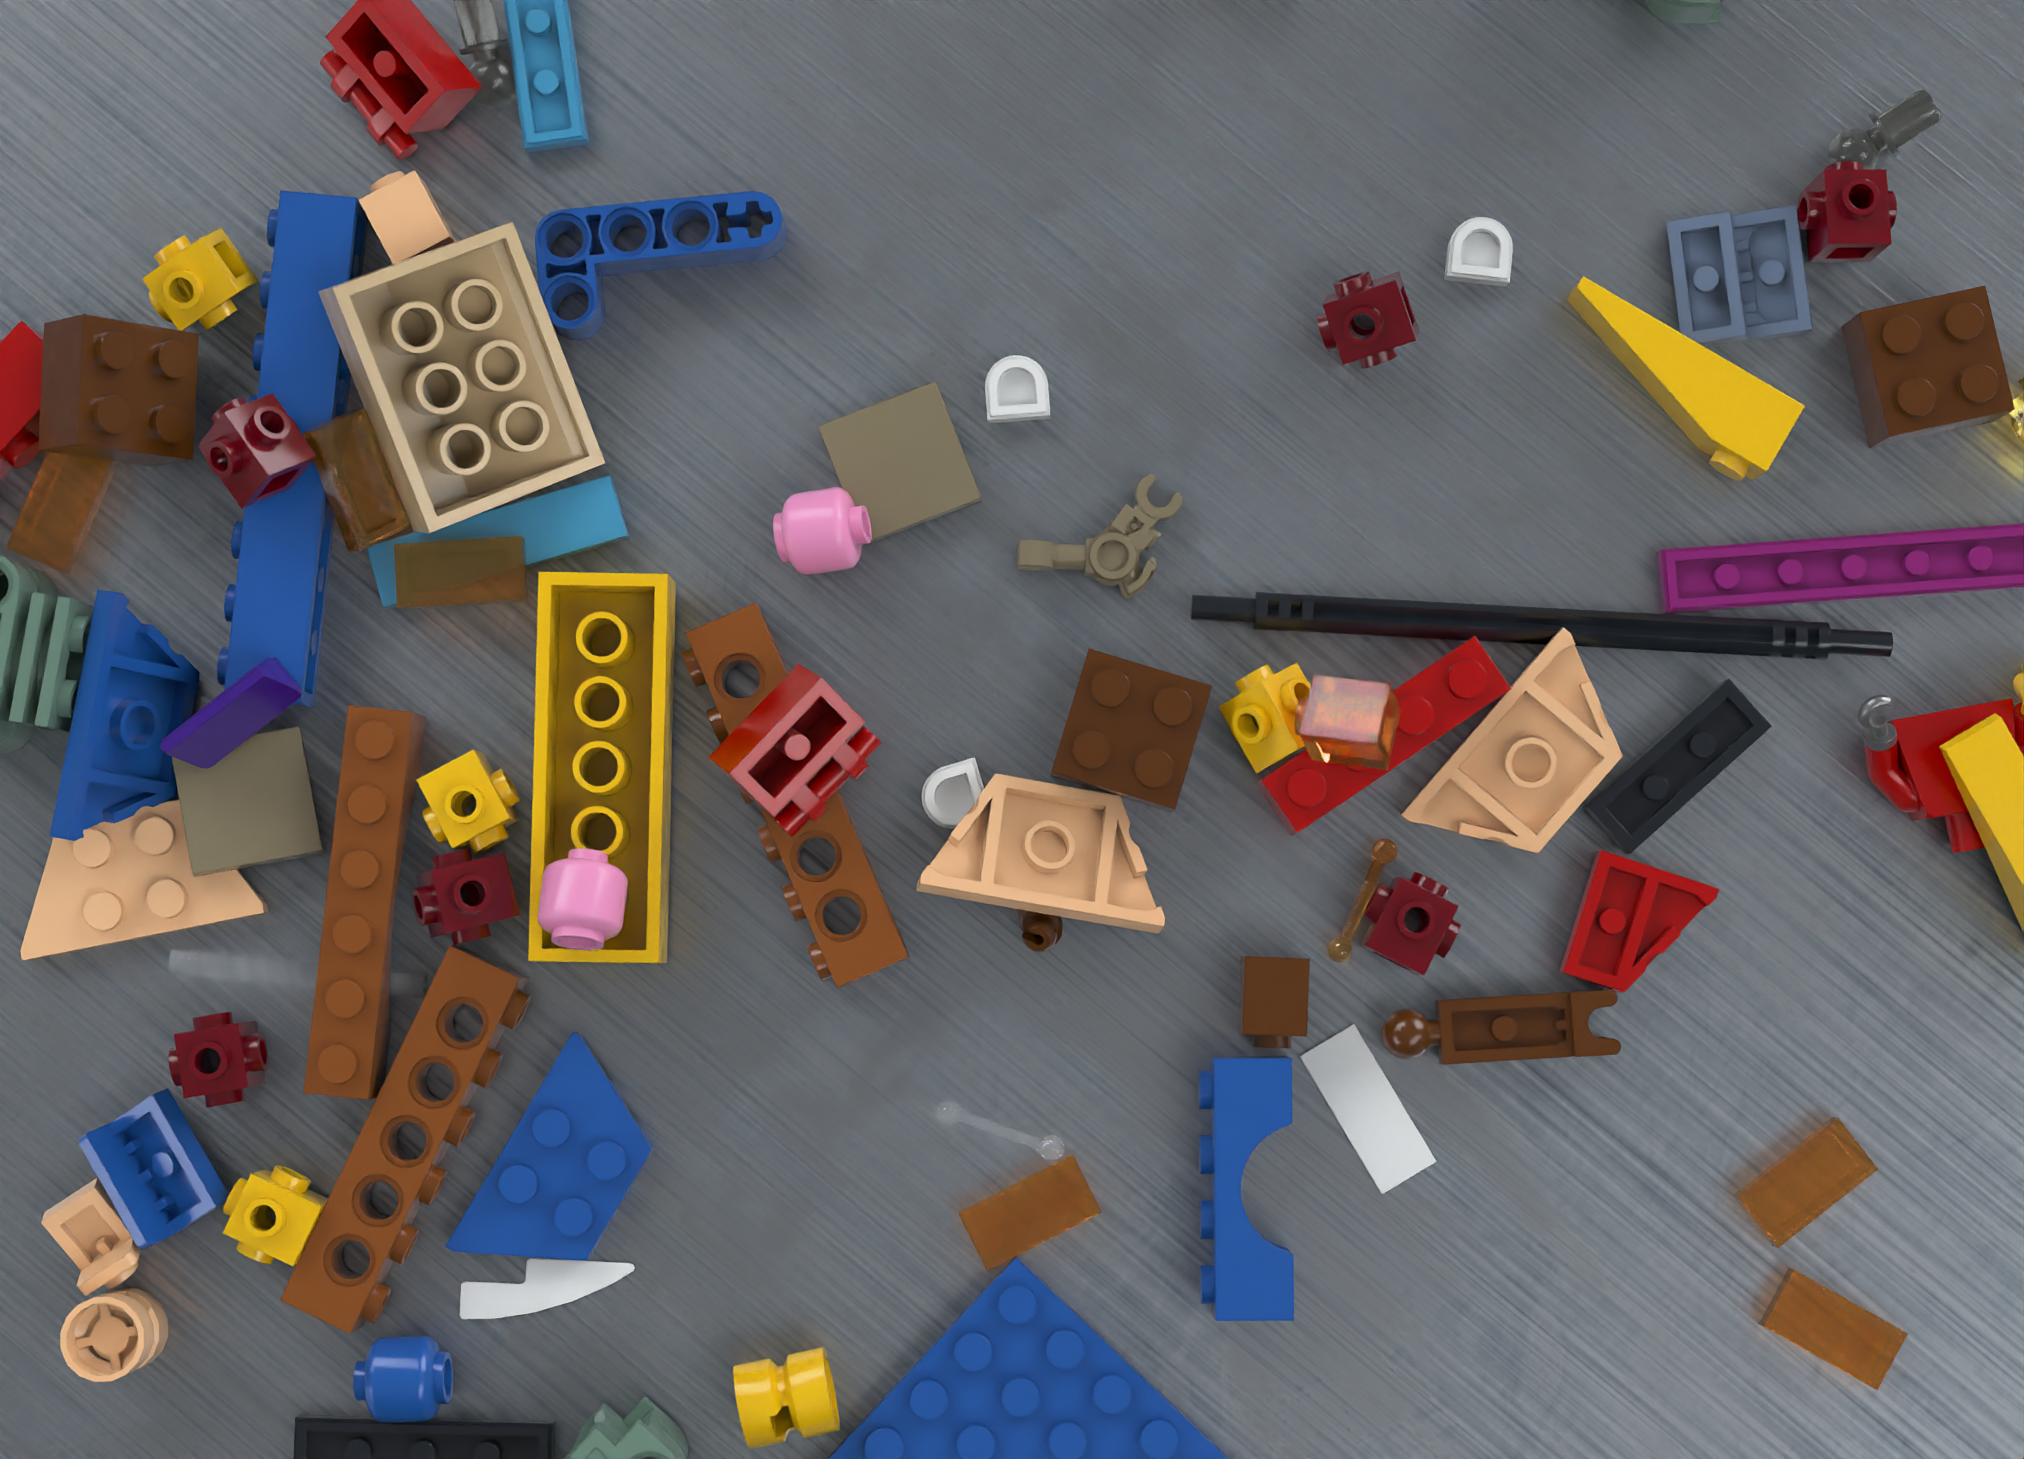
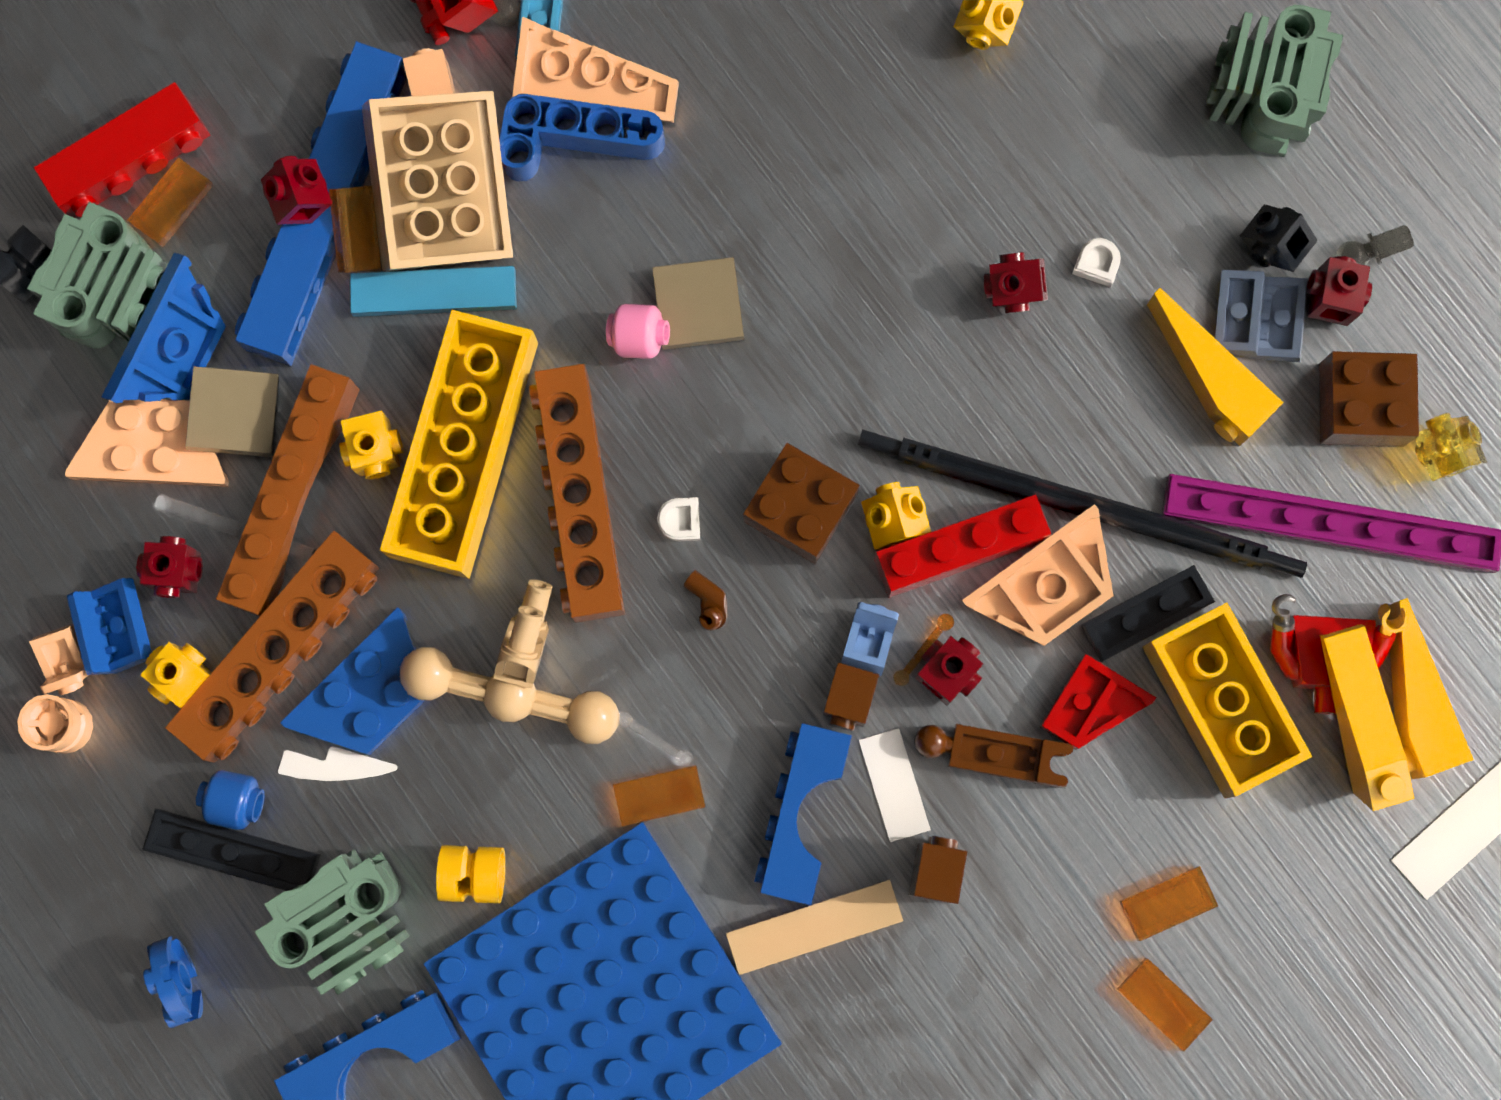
camera: 15 degrees right, 5 degrees down
reddish brown brick [38,314,199,467] -> none
yellow brick [142,227,259,331] -> none
dark purple slope [160,657,303,769] -> none
clear orange tile [394,536,528,610] -> none
dark red brick [412,848,520,945] -> none
bright pink head [538,848,628,950] -> none
red brick [708,664,882,837] -> none
light nougat wing [916,773,1165,934] -> none
white tile [985,355,1050,424] -> none
dark tan piece [1017,473,1183,600] -> none
brick [1294,674,1401,770] -> none
none -> tan connector [400,579,620,744]
none -> light nougat wing [512,17,679,123]
none -> tan tile [726,879,903,975]
none -> medium blue bracket [841,602,899,676]
none -> reddish brown brick [908,836,967,904]
none -> yellow brick [1142,603,1312,798]
none -> black brick [1240,204,1318,272]

